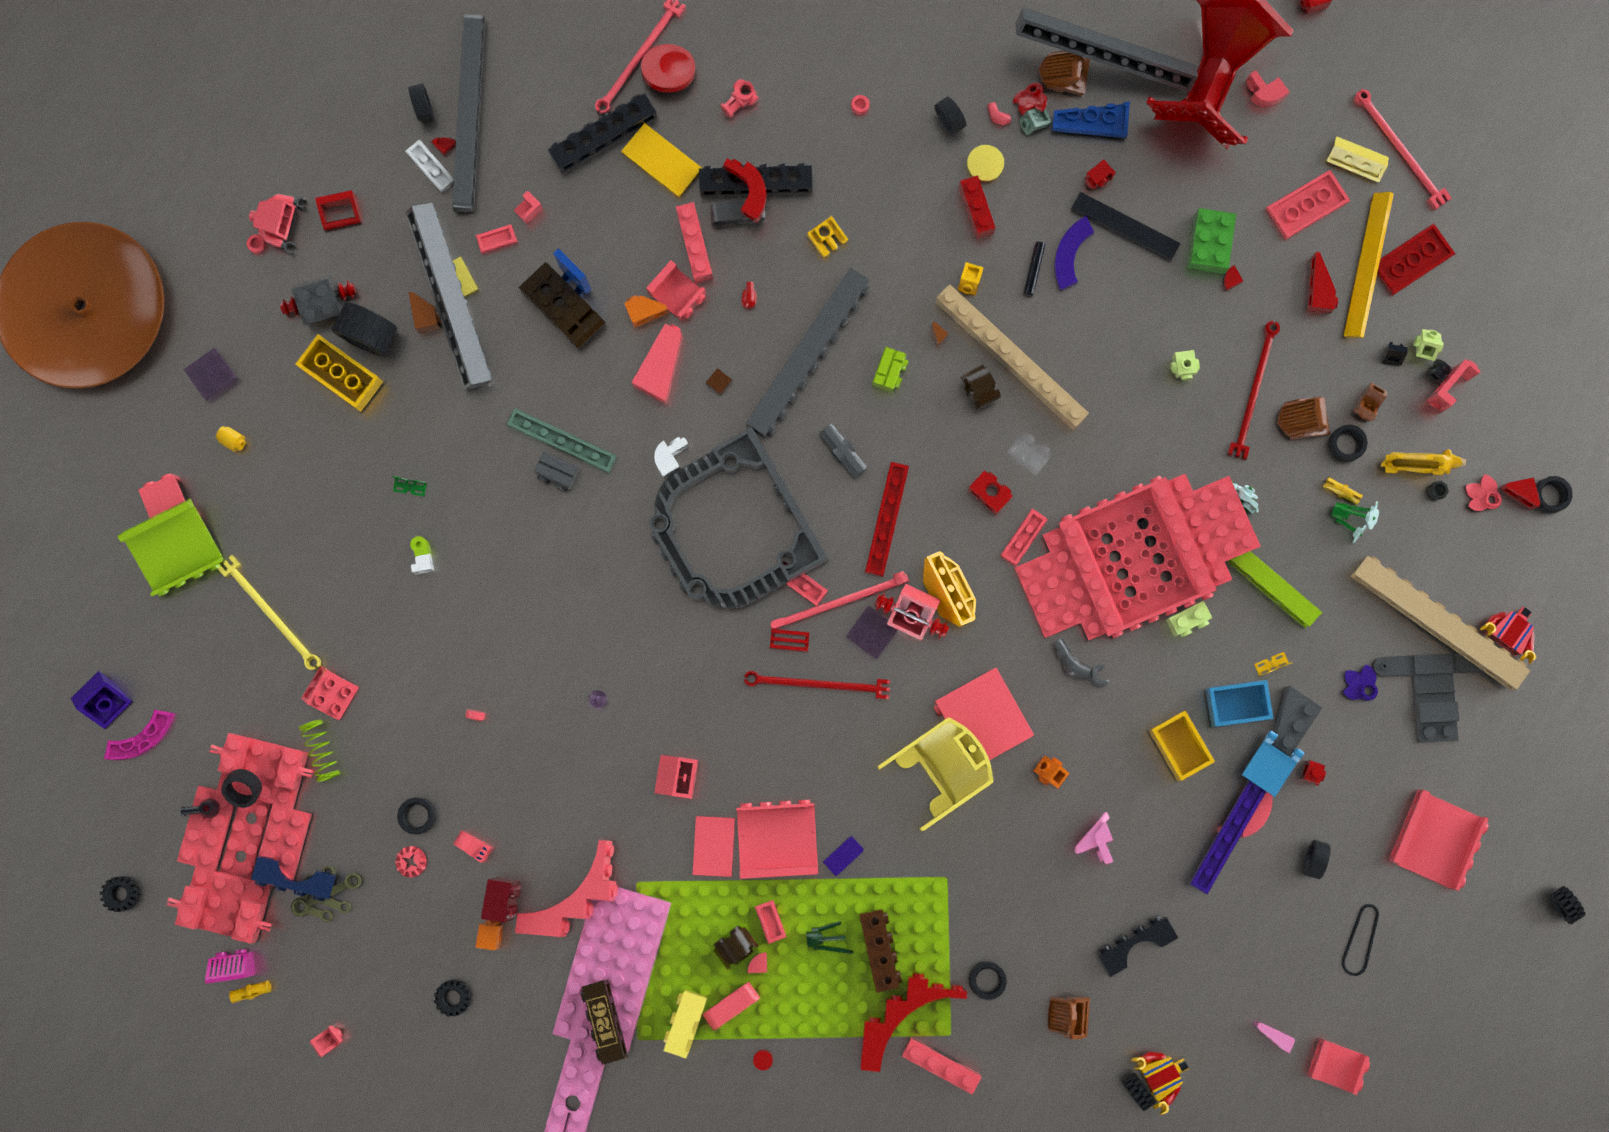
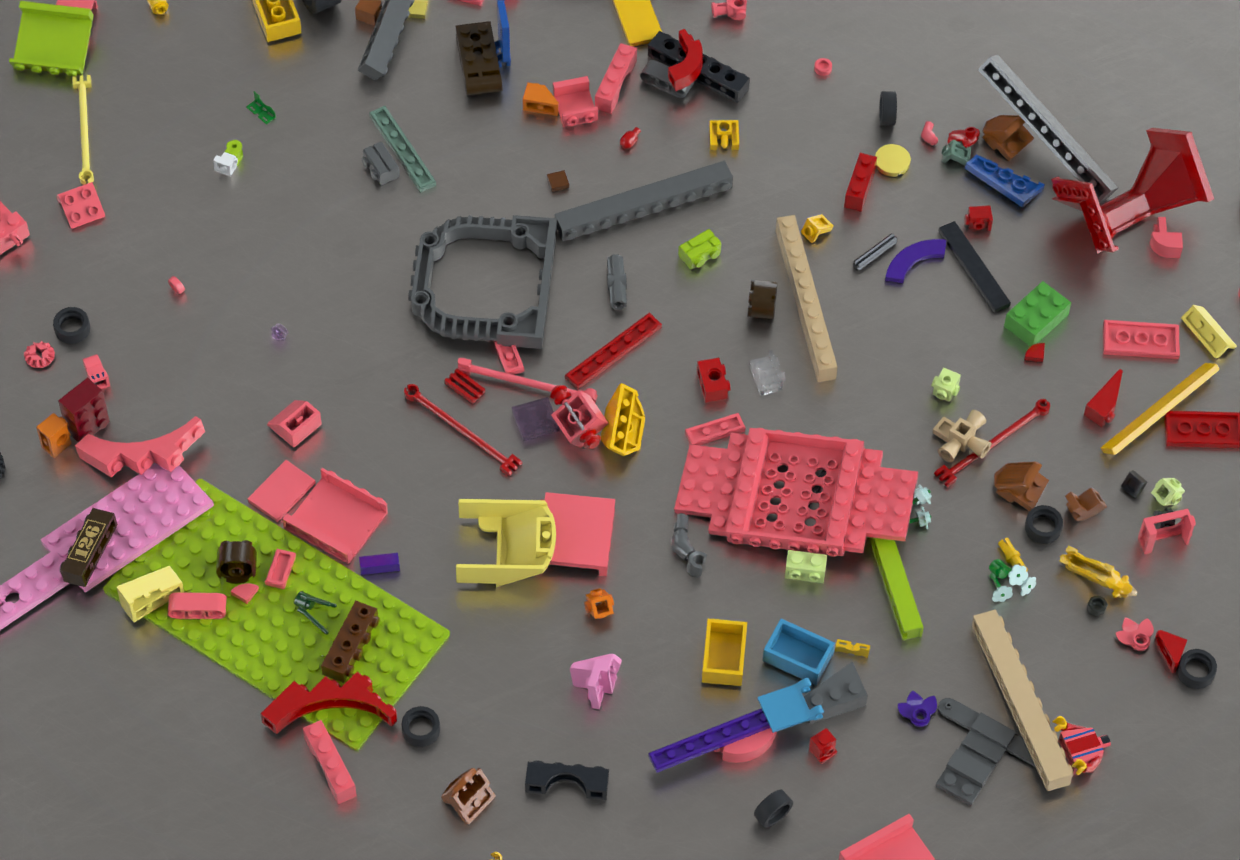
camera: 30 degrees right, 25 degrees down
lime piece [299,719,341,782] -> none
coral slope [632,324,683,404] -> none
white brick [654,437,689,479] -> none
red tile [753,1050,773,1071] -> none
dark orange slope [931,322,948,348] -> none
none -> tan brick [932,410,991,462]

